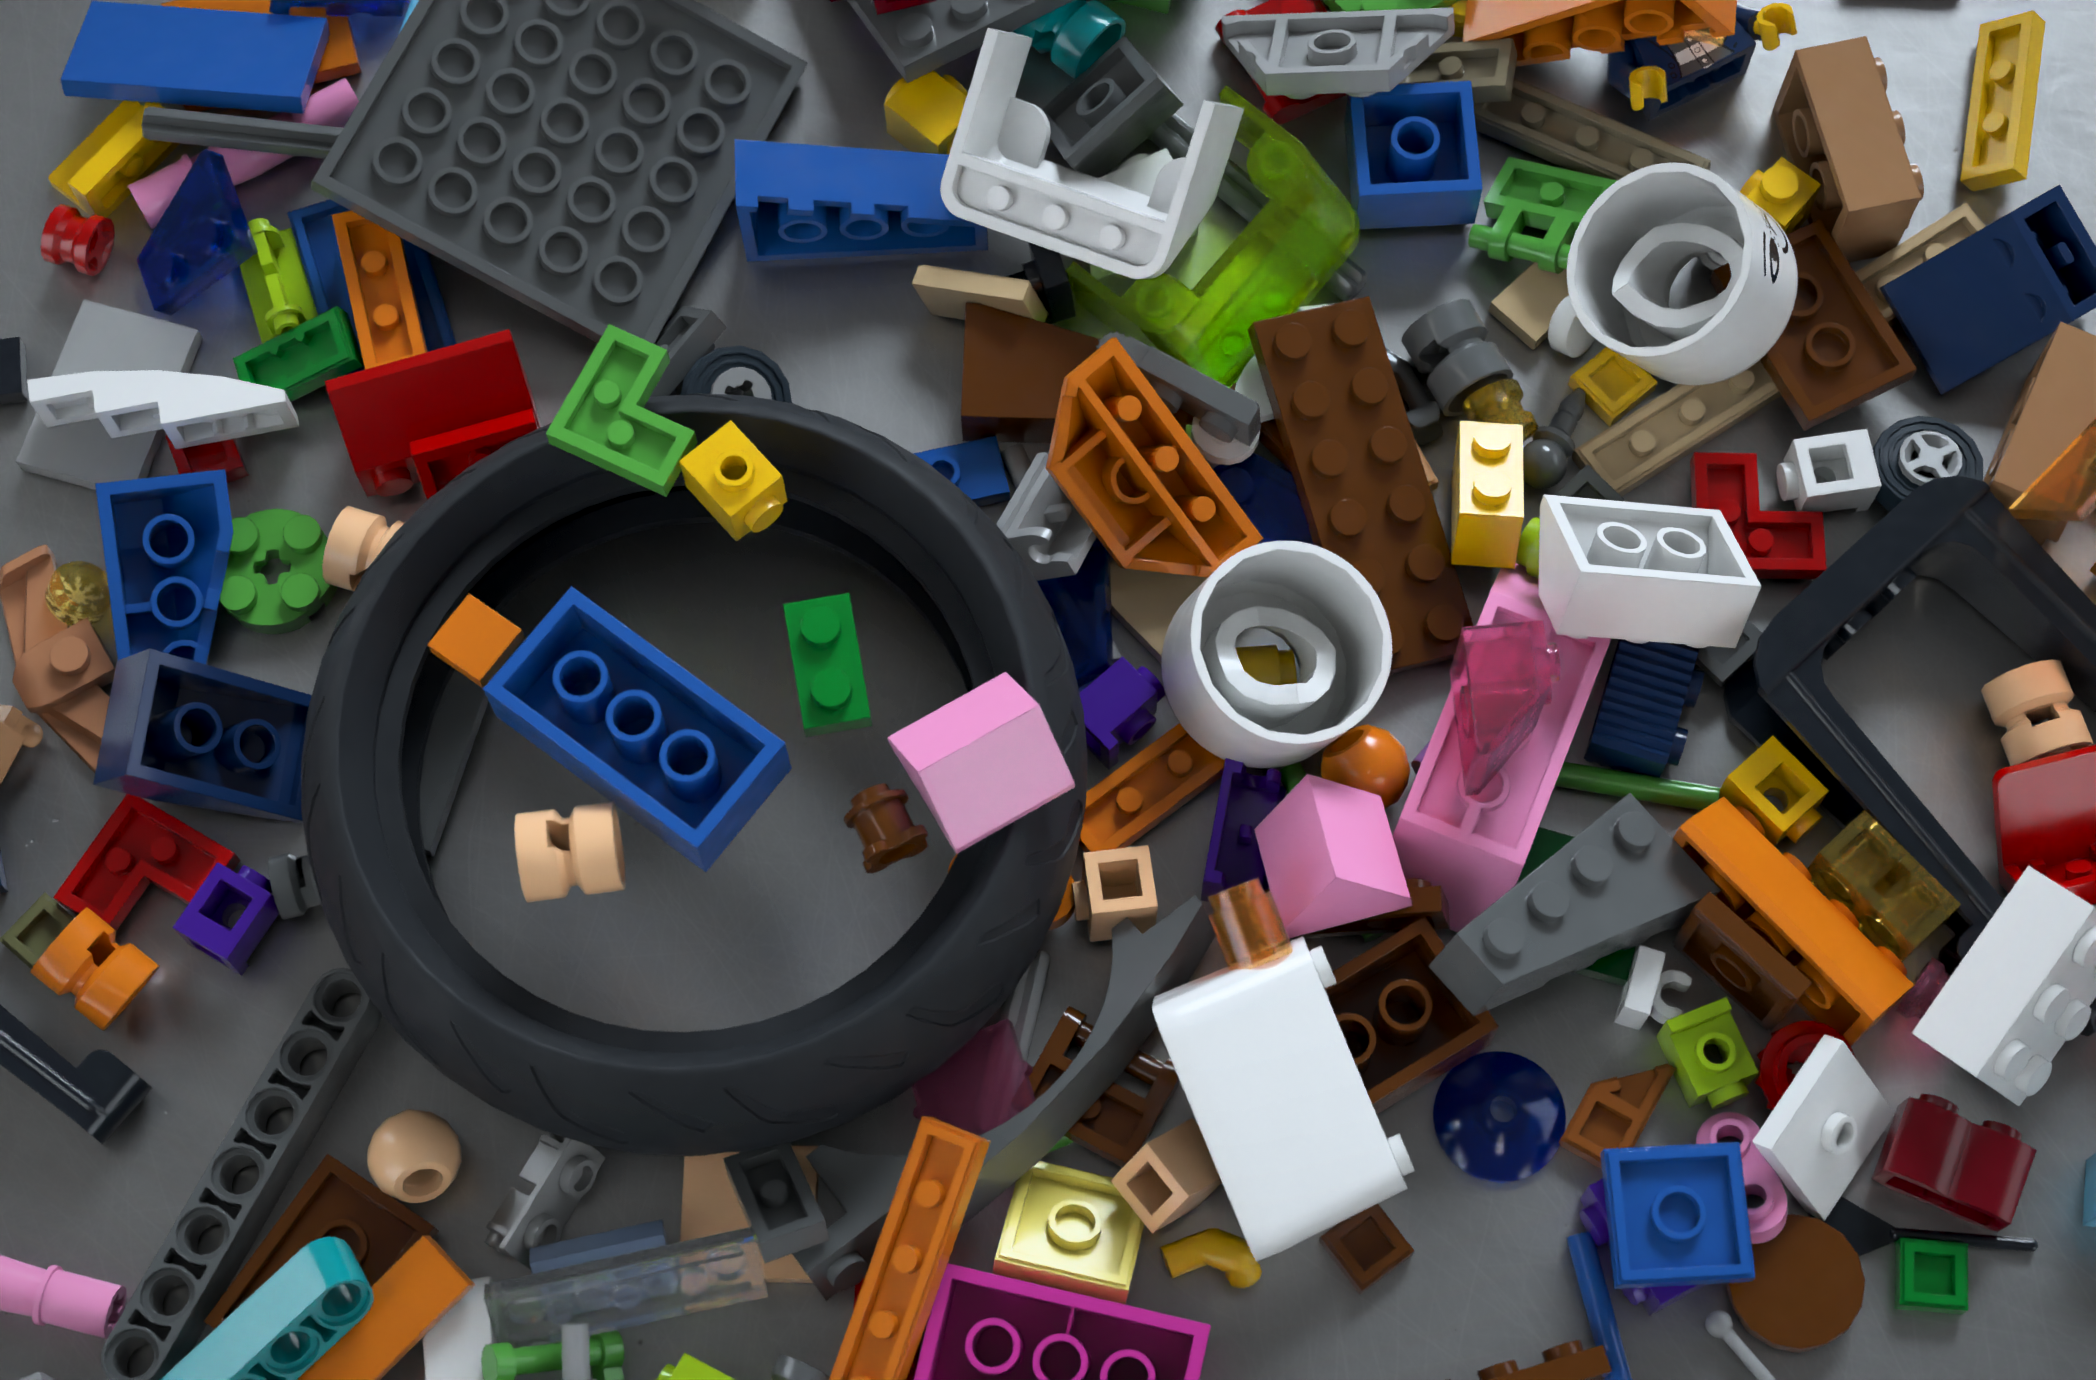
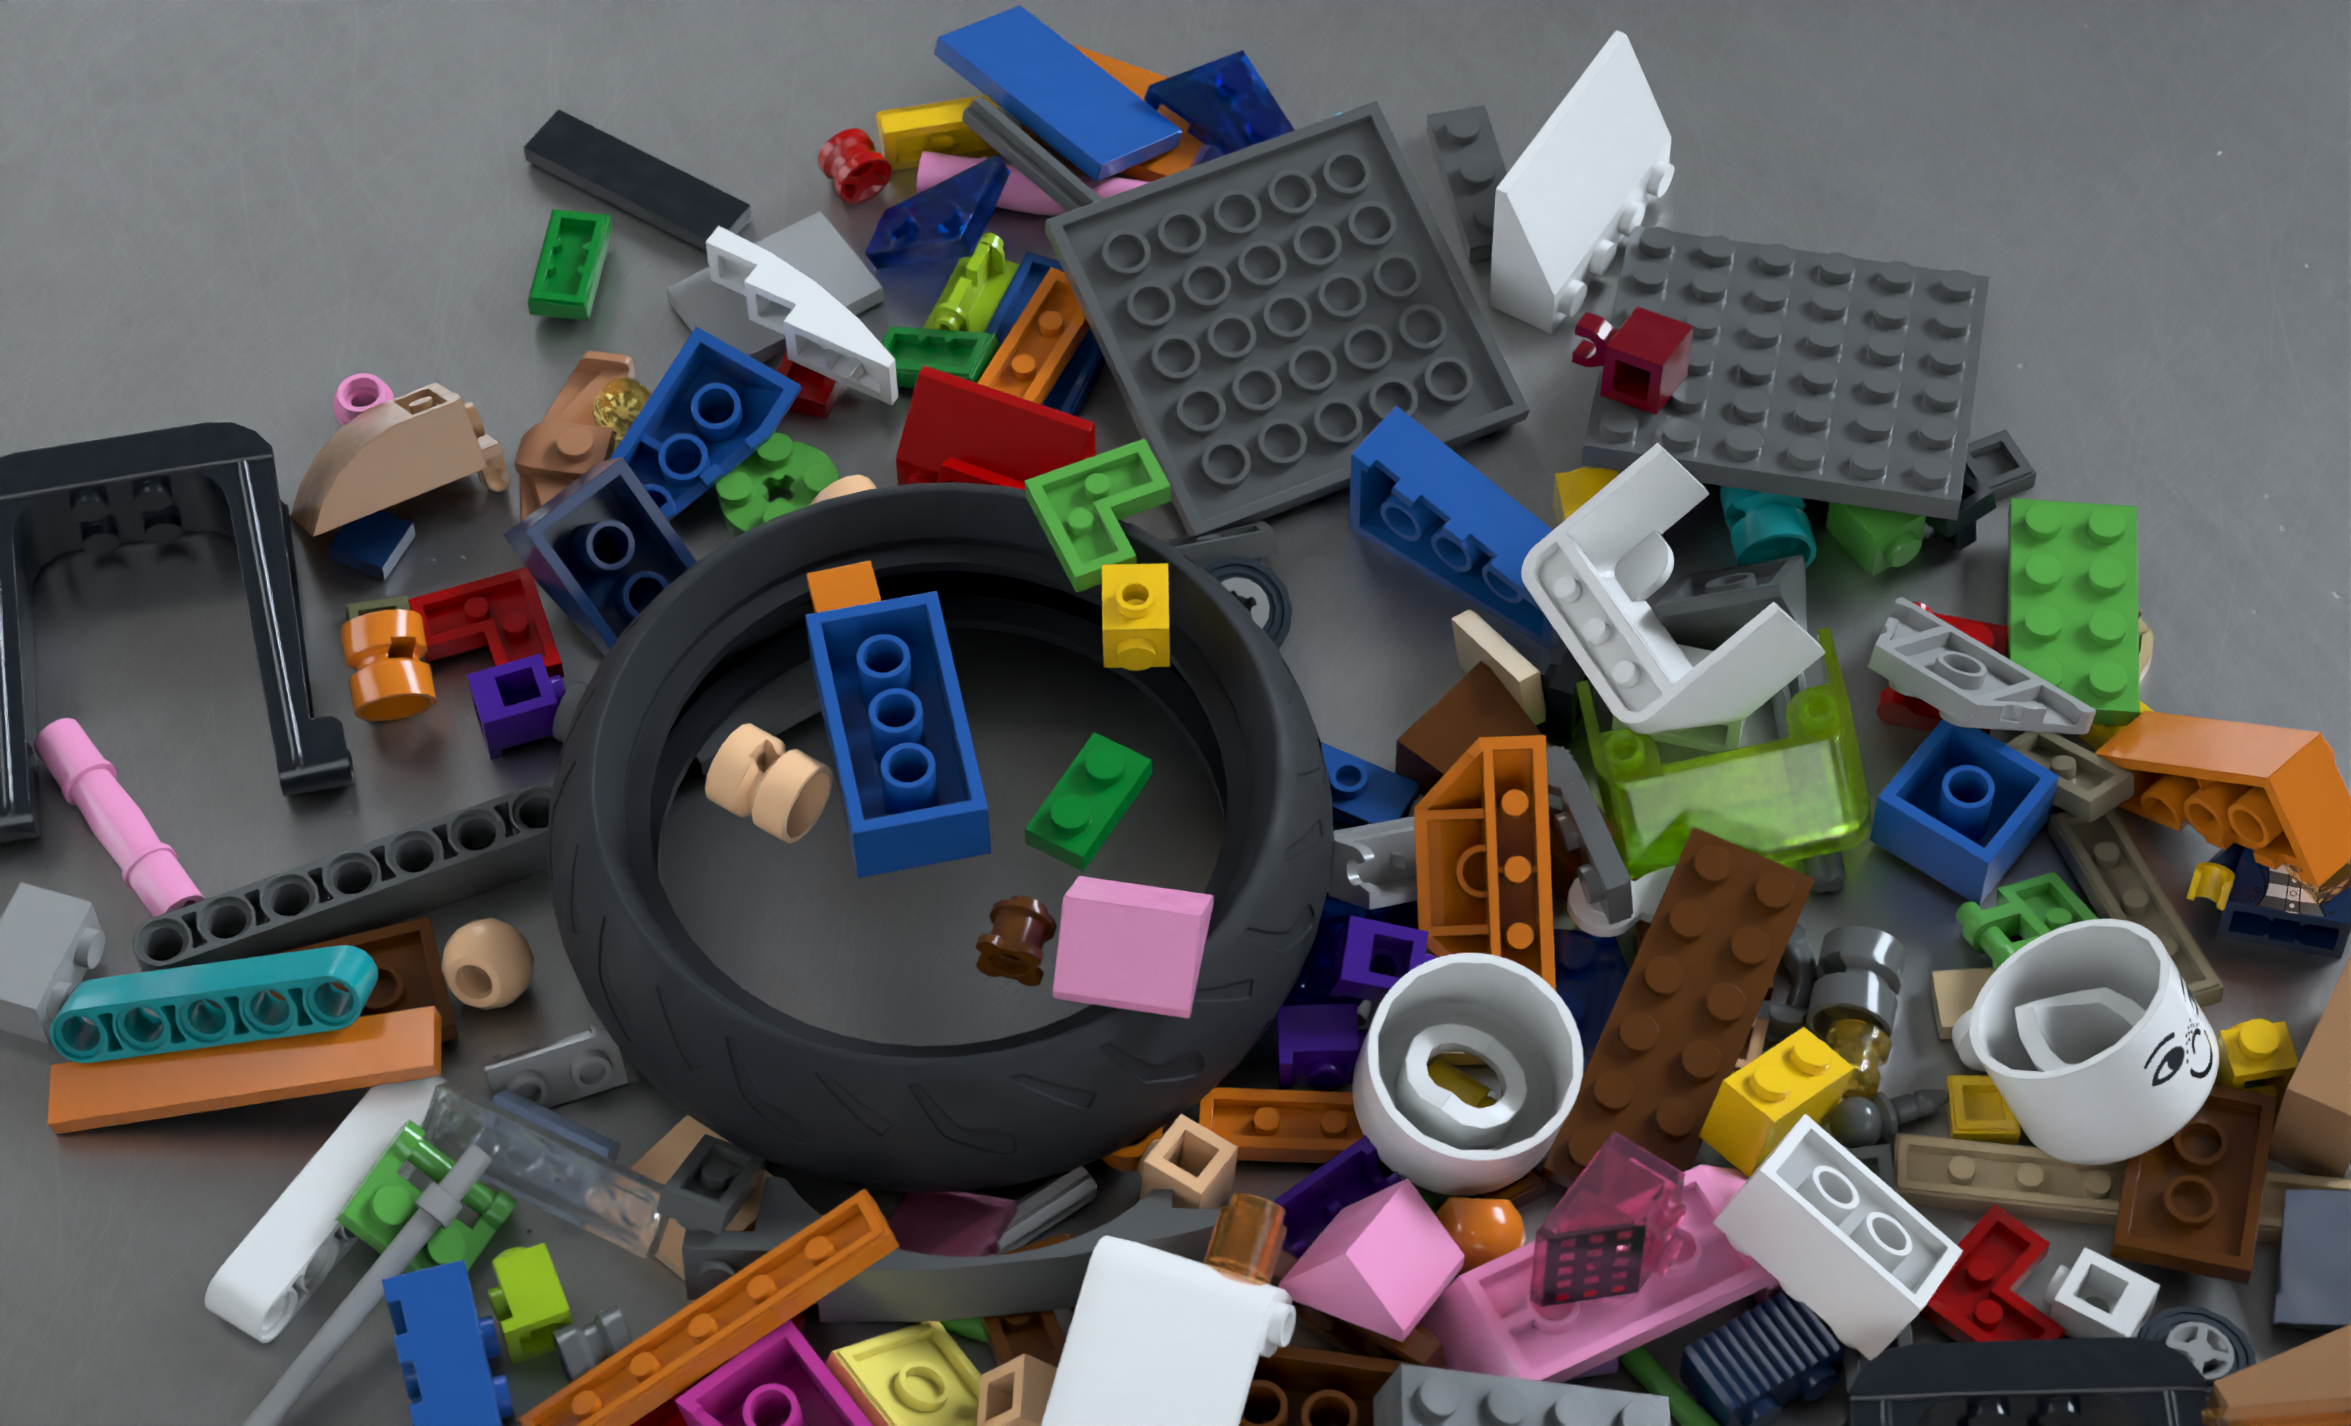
camera: 40 degrees right, 15 degrees down
none -> dark purple brick [1327,916,1435,1003]

